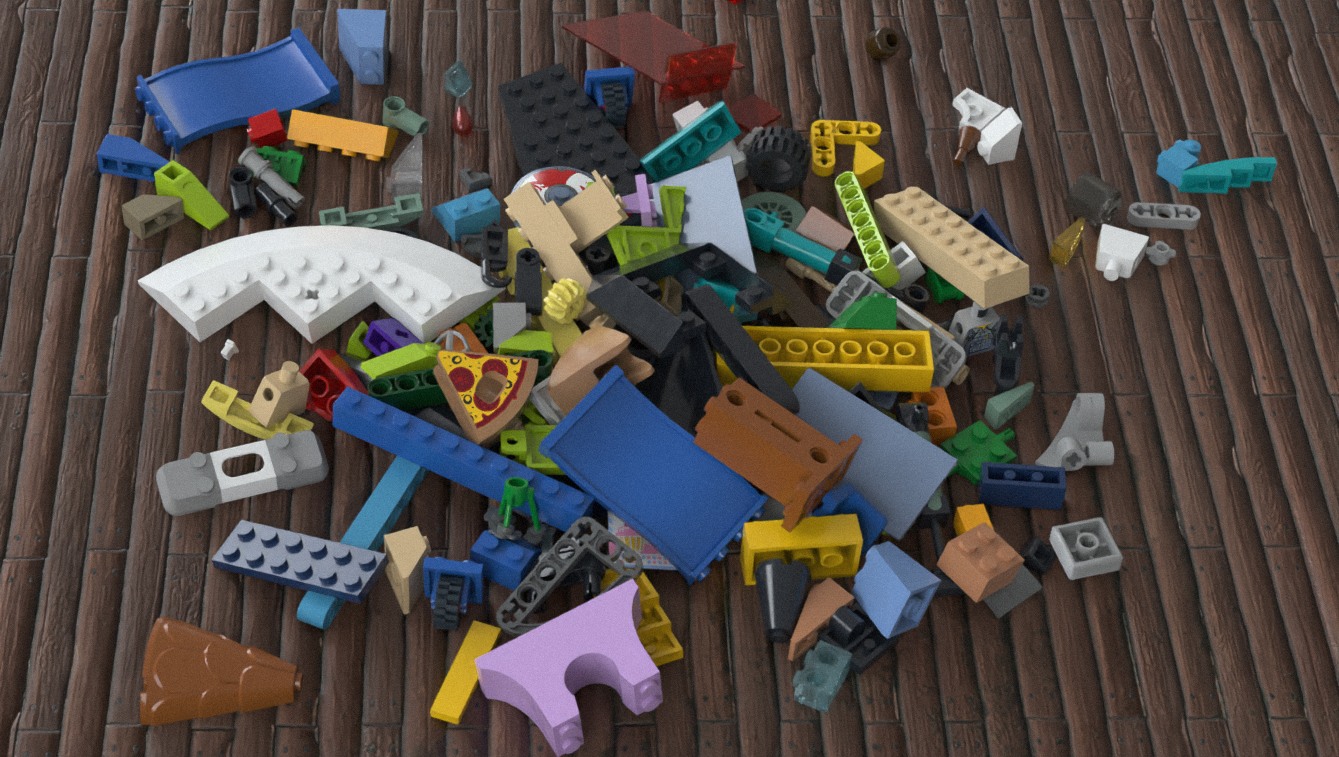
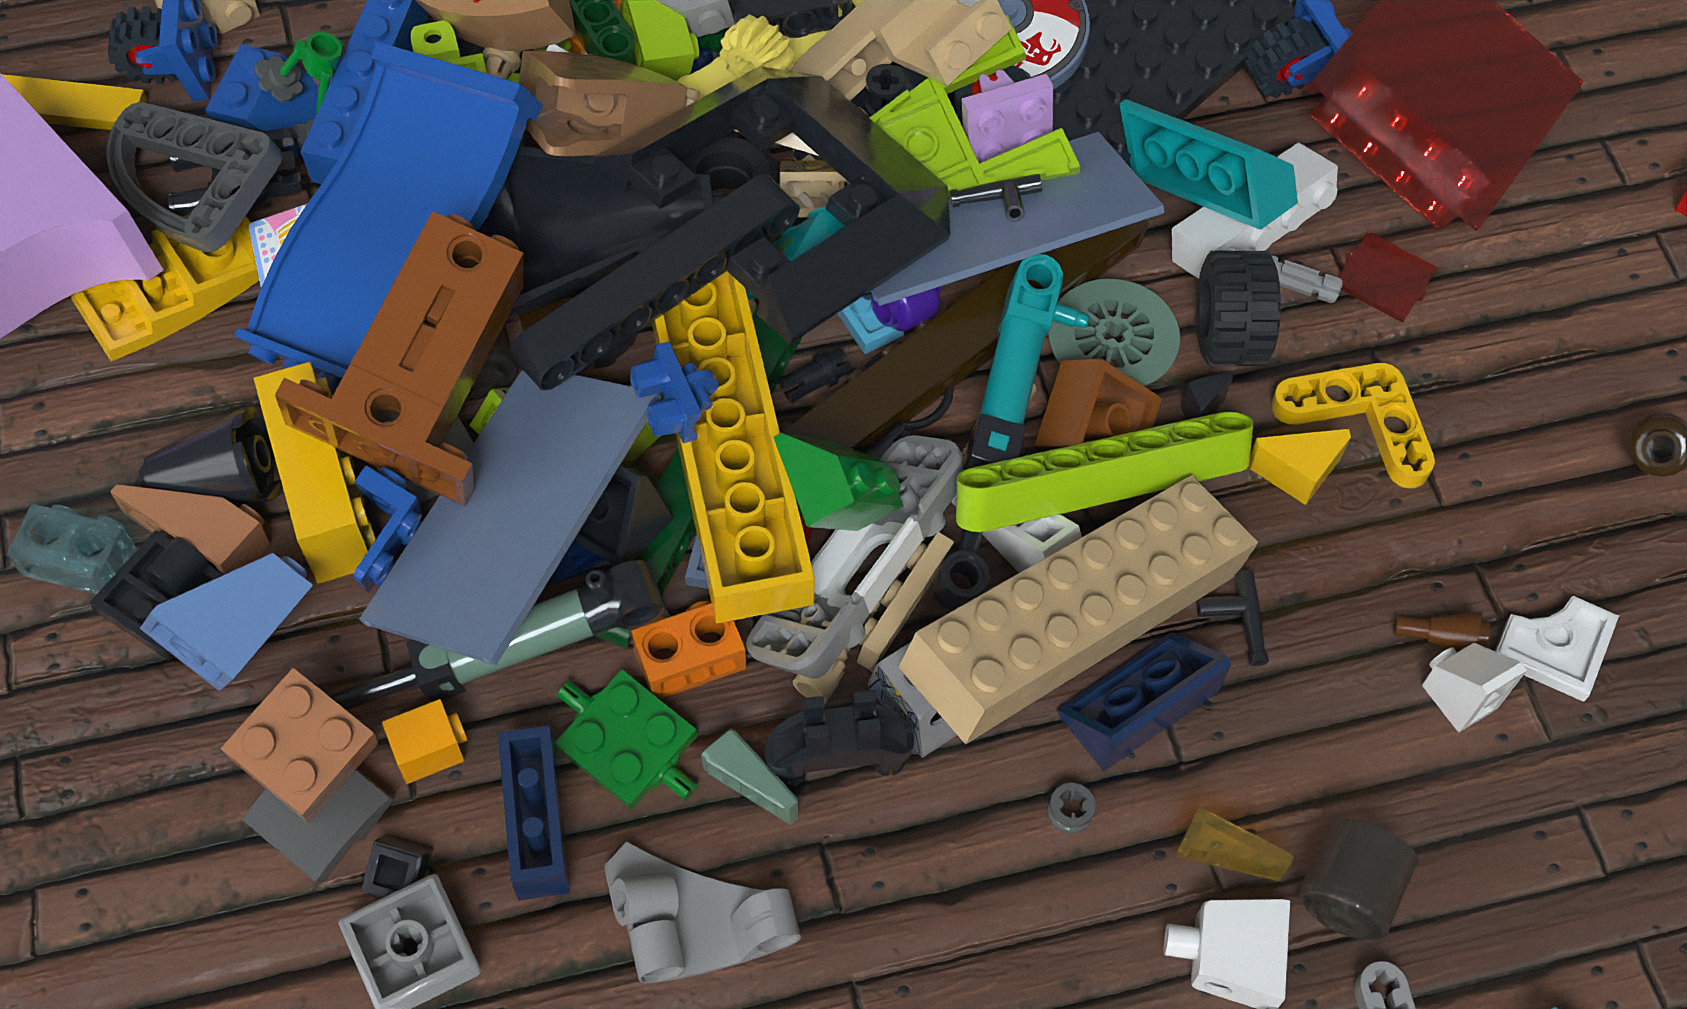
camera: 80 degrees right, 15 degrees up
none -> blue hips [630,342,719,443]
none -> black piece [950,174,1042,221]
none -> black slope [1180,370,1233,420]

